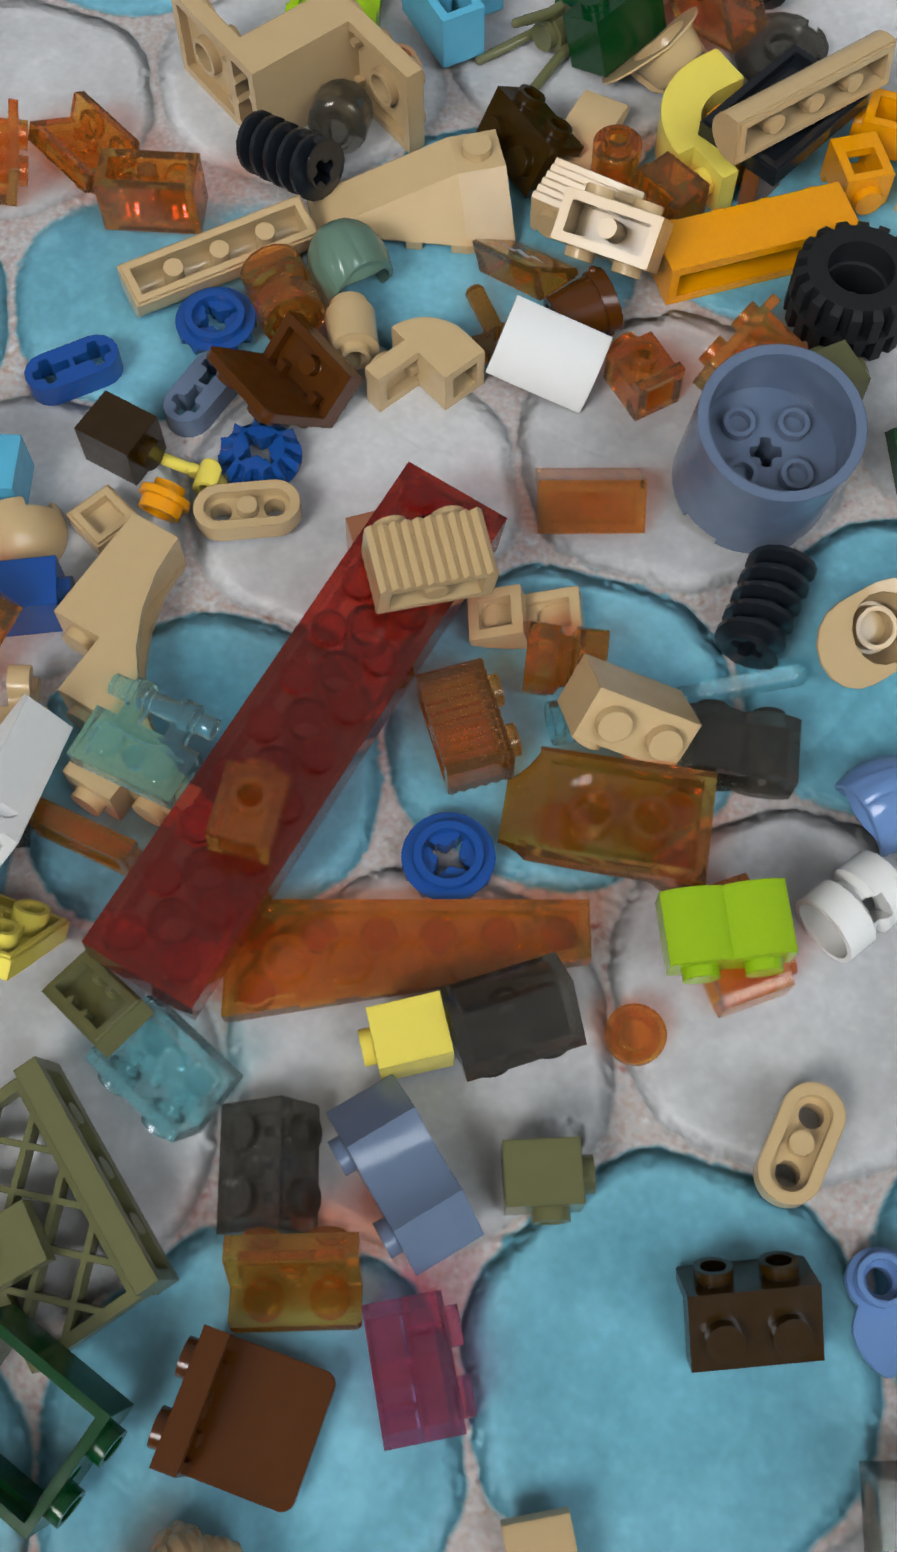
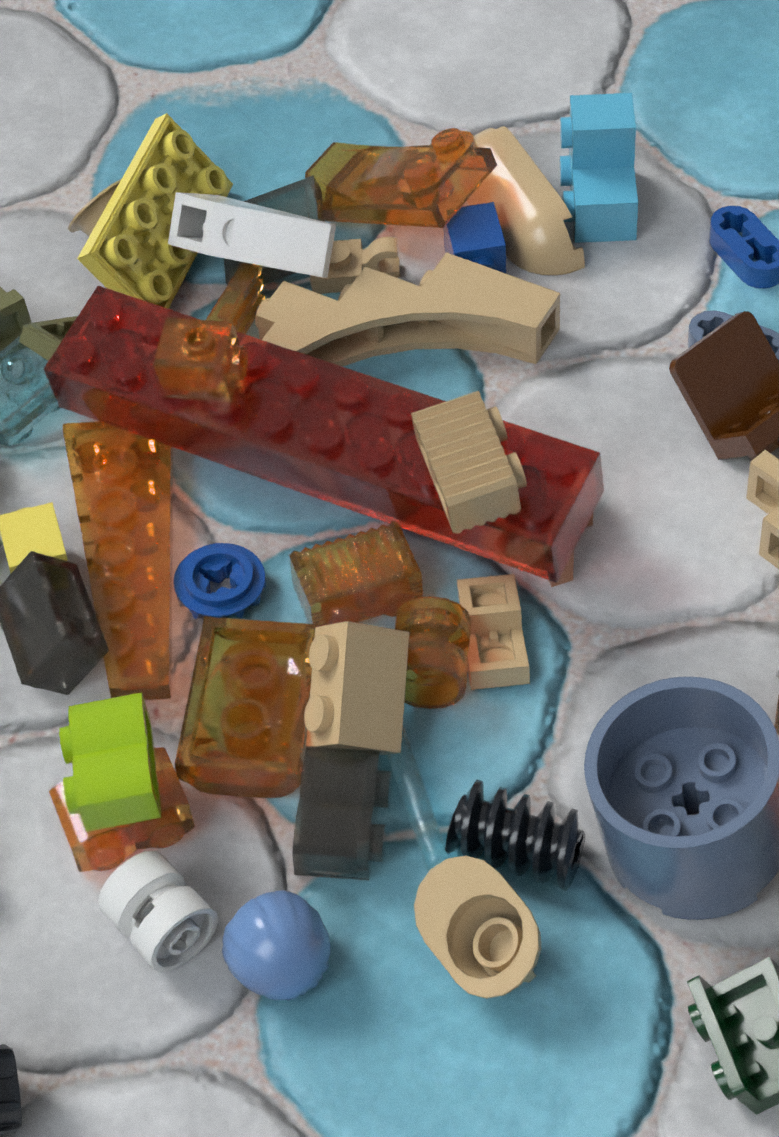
camera: 90 degrees right, 15 degrees down
tan tile [66,484,138,555] -> none
clear light blue plate [66,673,222,811] -> none
dark brown brick [74,390,167,486] -> none
light orange plate [138,477,191,524] -> none
light yellow hand [161,453,227,495] -> none
tan plate [193,479,302,541] -> none
blue gear [218,418,302,483] -> none
clear orange panel [535,468,647,534] -> none
clear orange plate [604,1003,667,1066] -> none

